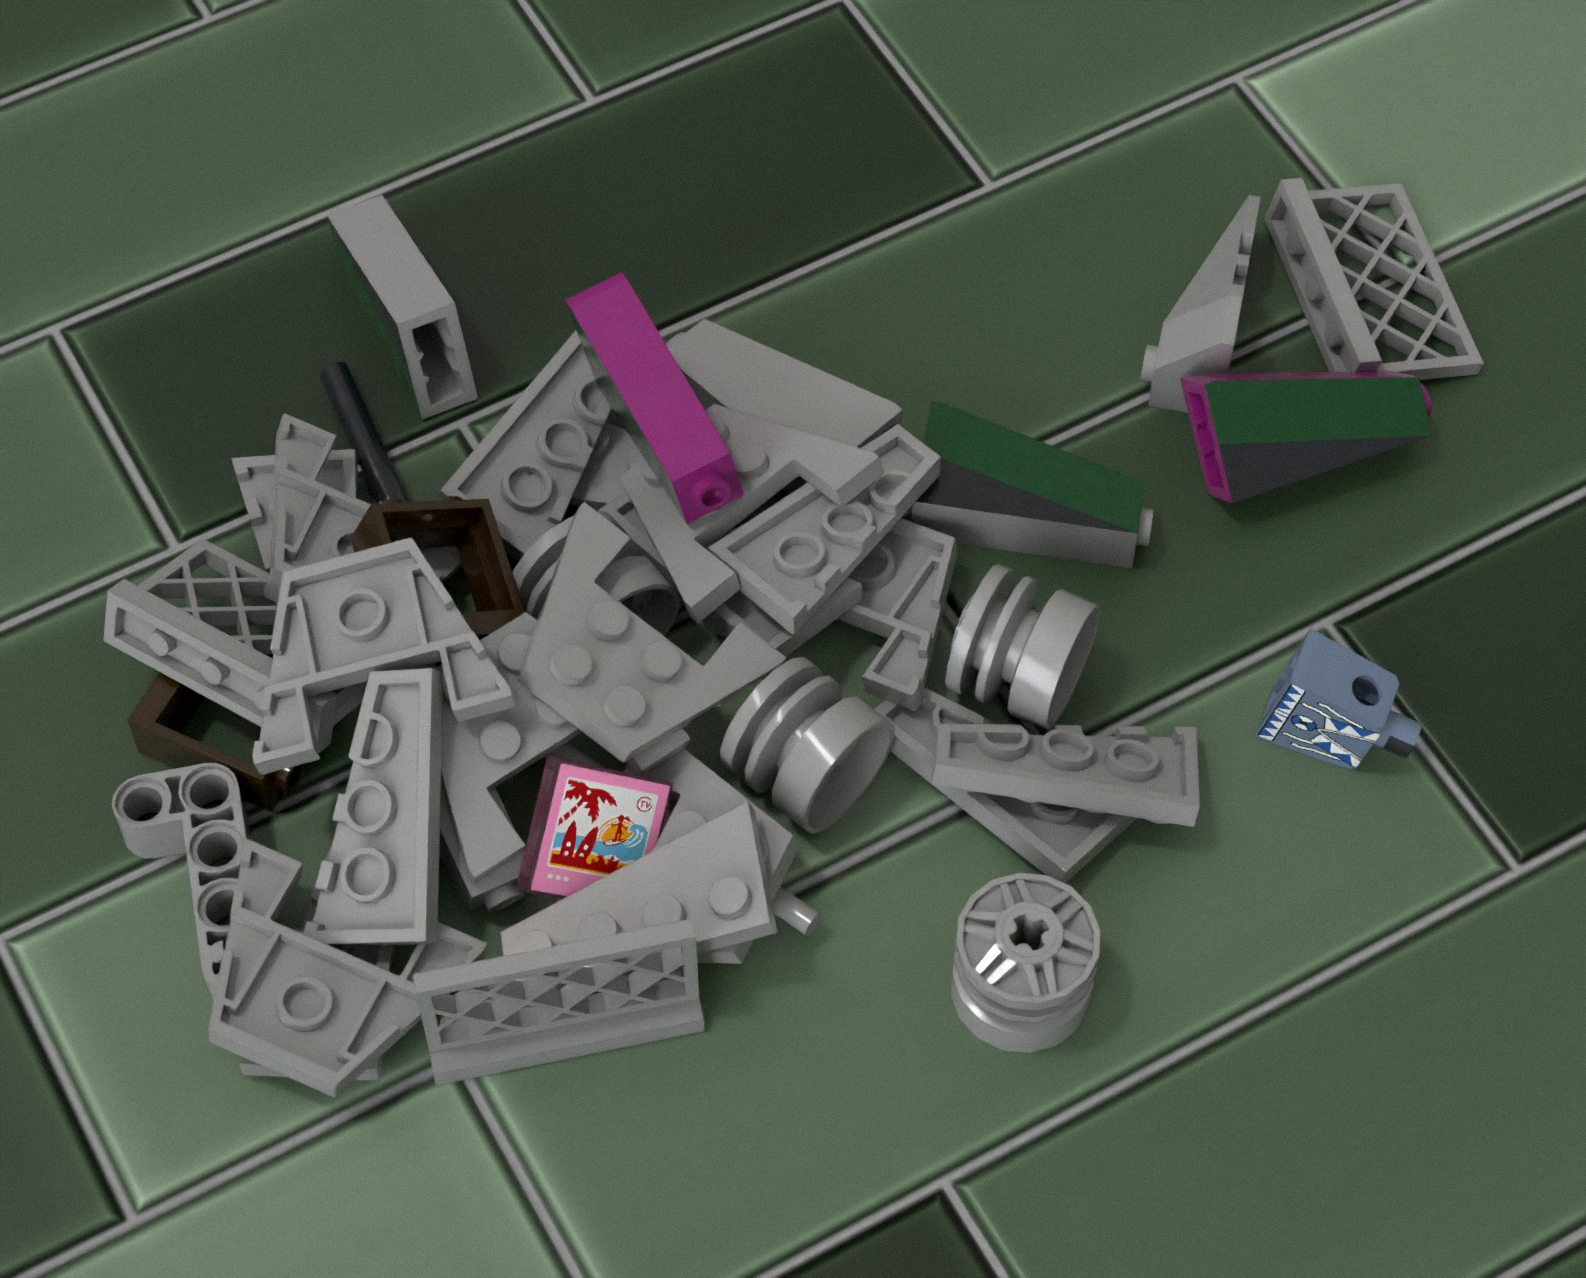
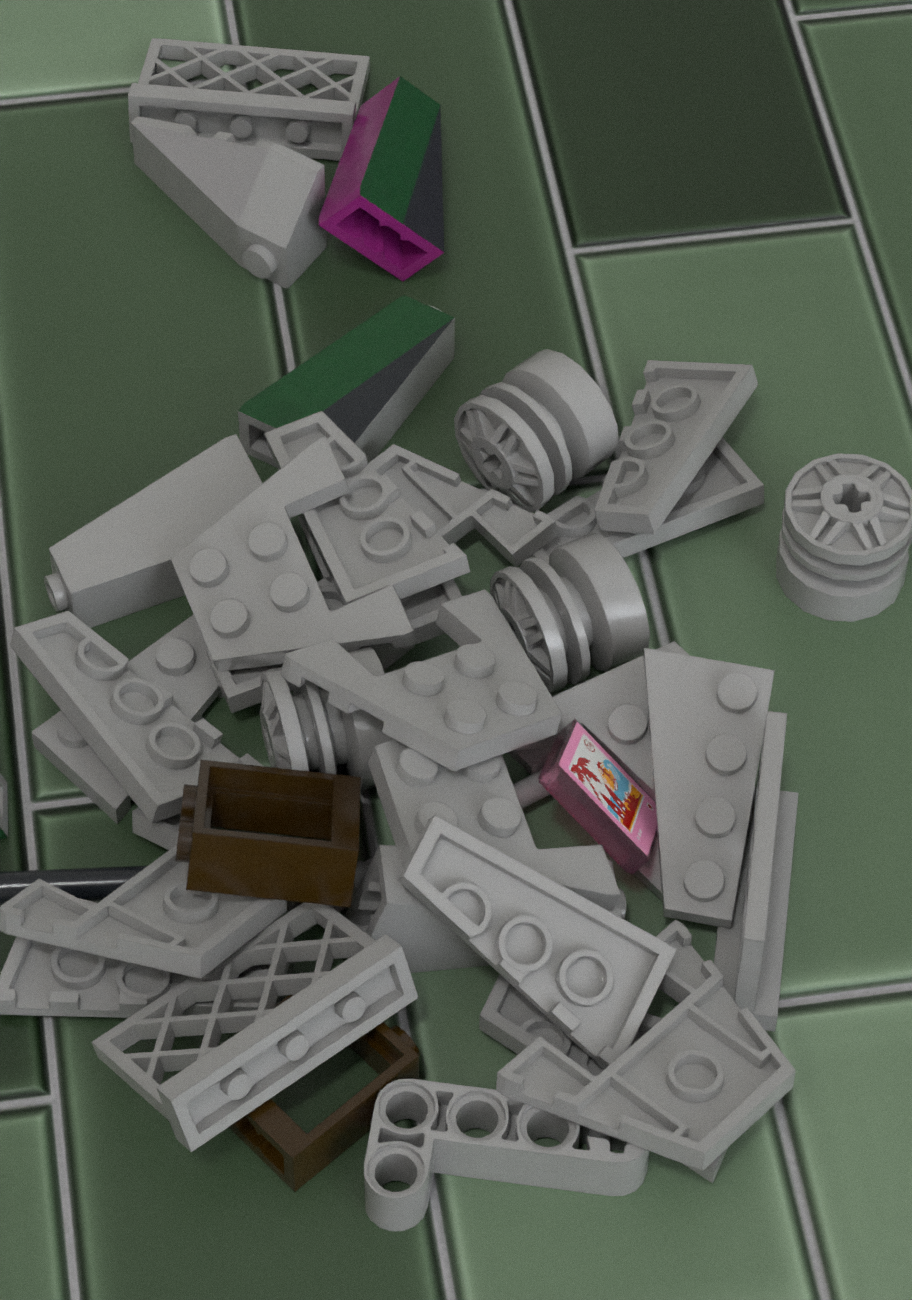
camera: 70 degrees left, 5 degrees down
light grey wing [252,537,517,775] -> none
magenta slope [565,272,744,524] -> none
sand blue torso [1254,629,1422,769] -> none

